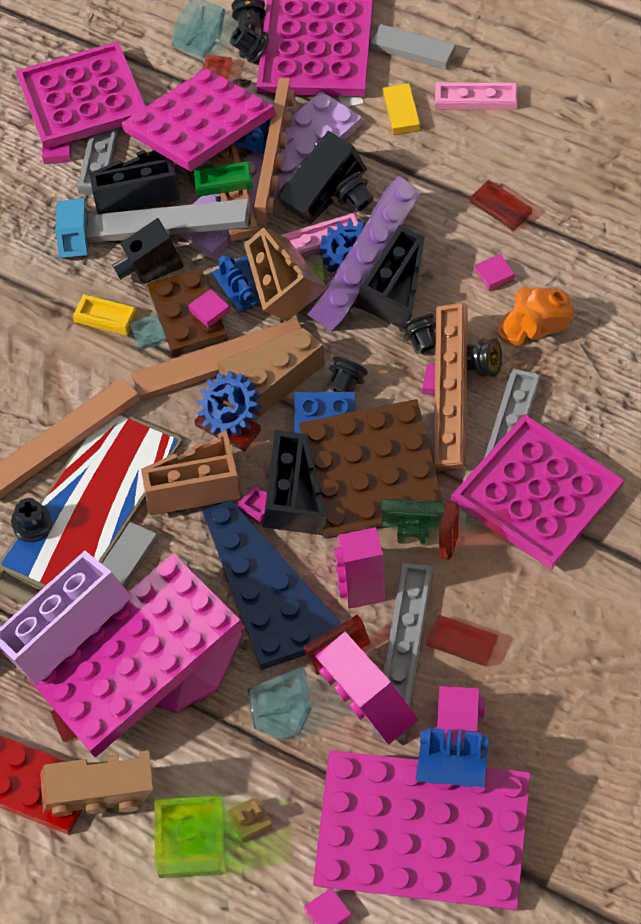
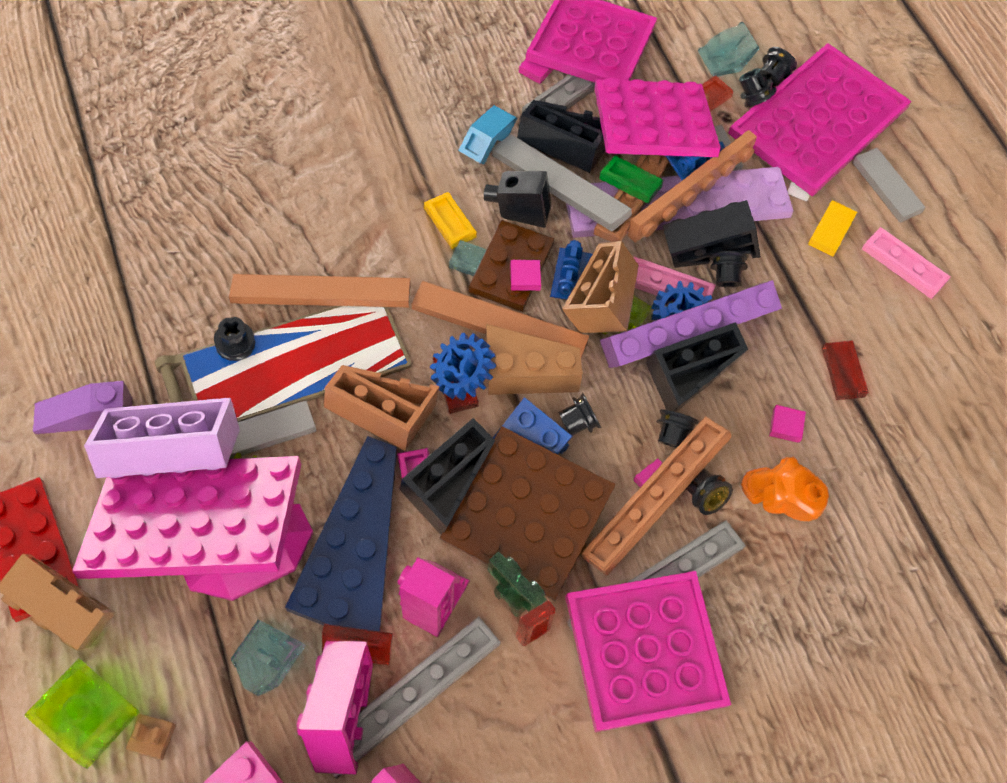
camera: 30 degrees right, 5 degrees up
clear red tile [426,614,498,667] -> none

